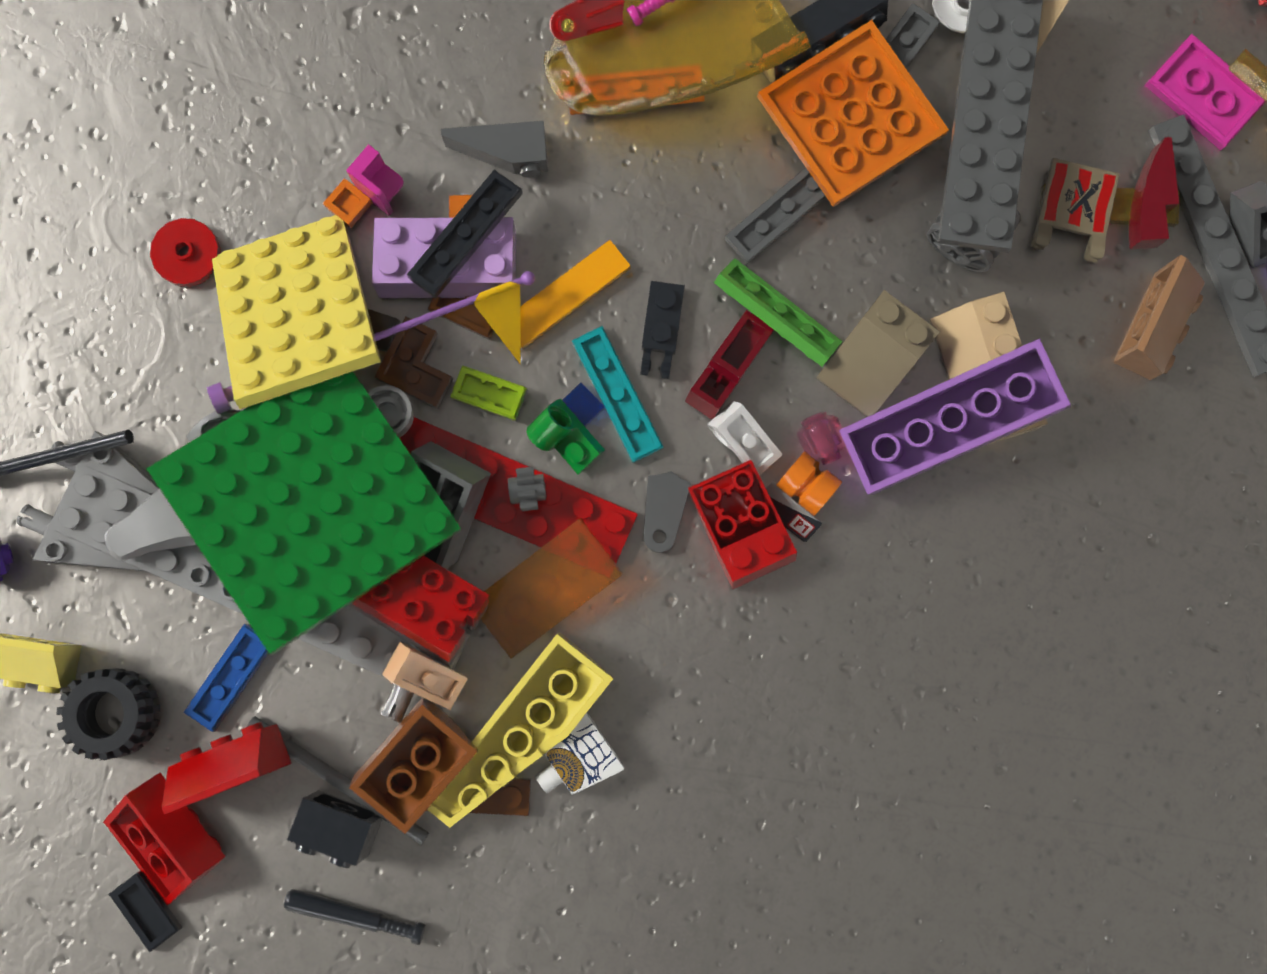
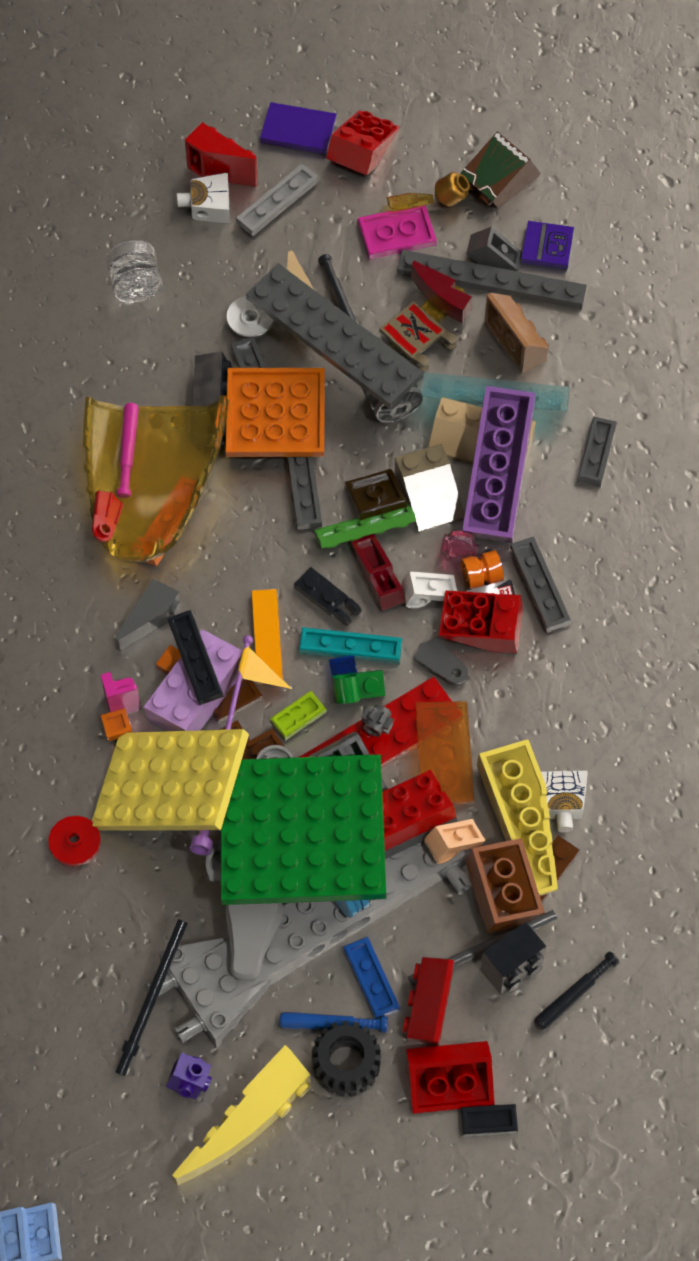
camera: 55 degrees left, 20 degrees down
none -> blue piece [279,1012,388,1033]
none -> black piece [318,254,357,322]
none -> dark brown plate [345,469,407,520]
none -> clear light blue brick [422,372,570,411]
none -> dark grey plate [510,536,571,632]
none -> dark grey tile [577,416,617,487]

